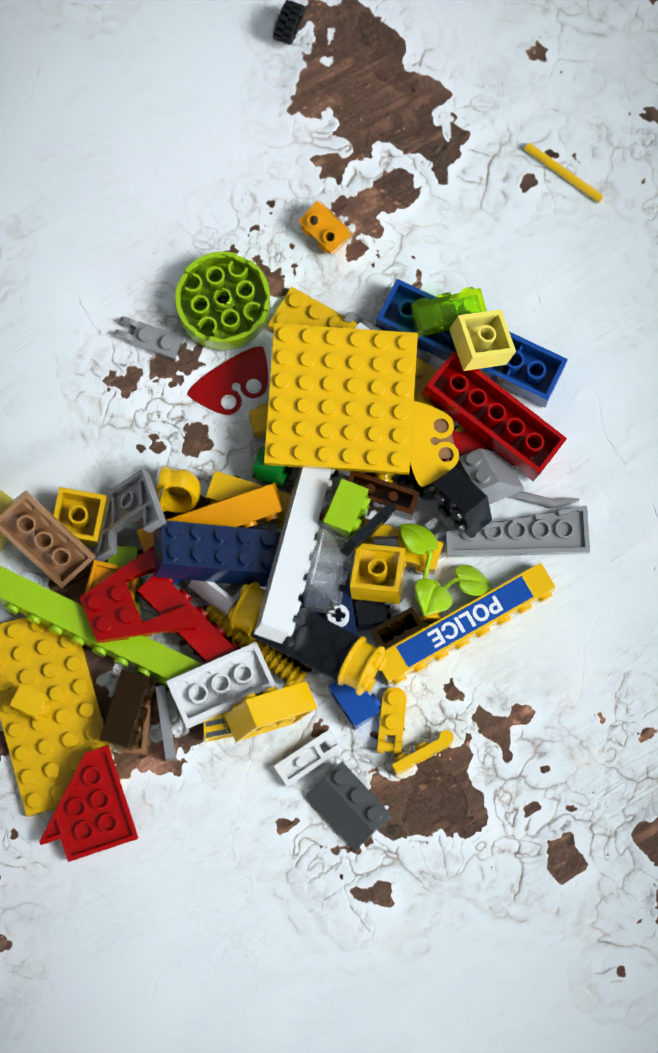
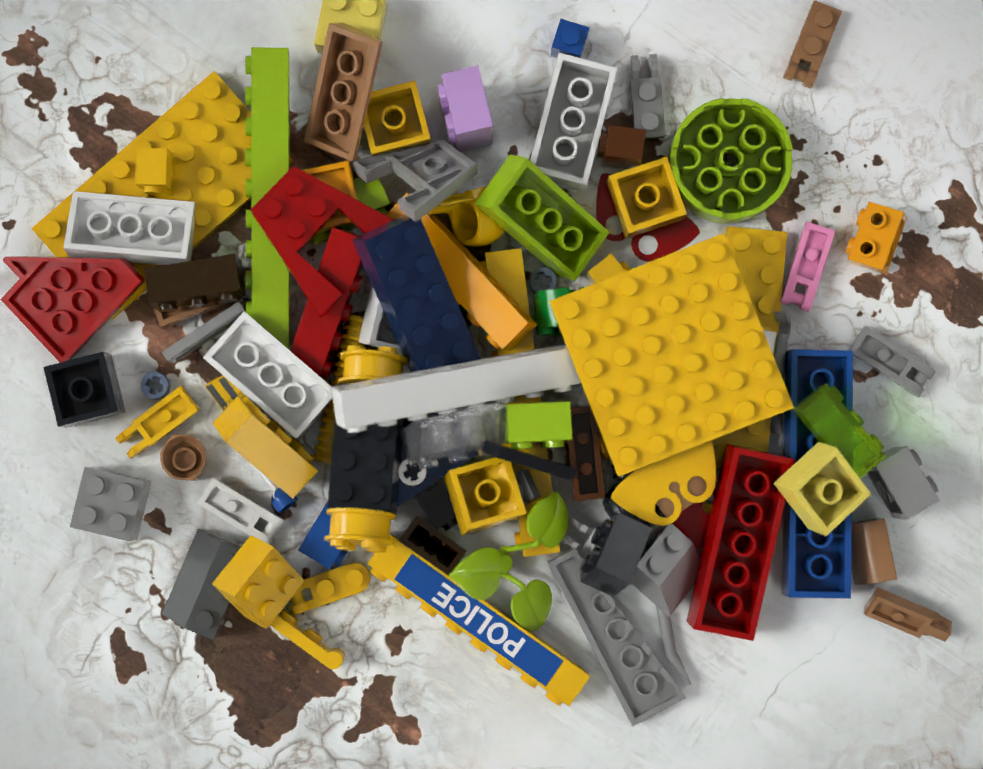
camera: 65 degrees right, 10 degrees up
none -> black brick [43,352,126,428]
none -> white slope [64,191,196,265]
none -> light grey brick [70,467,152,541]
none -> yellow hinge [115,386,201,459]
none -> sand blue bush [141,372,171,400]
none -> medium nougat hat [160,434,206,481]
none -> yellow brick [212,535,305,629]
none -> blue hinge [255,467,298,514]
none -> lavender brick [437,65,493,152]
none -> lime brick [474,154,610,281]
none -> sand blue bush [529,267,557,293]
none -> white brick [530,52,618,191]
none -> blue brick [550,19,590,58]
none -> reddish brown brick [597,125,646,170]
none -> yellow brick [606,157,687,239]
none -> bright pink plate [780,221,835,312]
none -> medium nougat plate [783,0,842,89]
none -> light grey plate [848,326,936,398]
none -> medium nougat brick [851,518,897,585]
none -> light grey brick [862,446,940,520]
none -> medium nougat hinge [864,588,952,642]

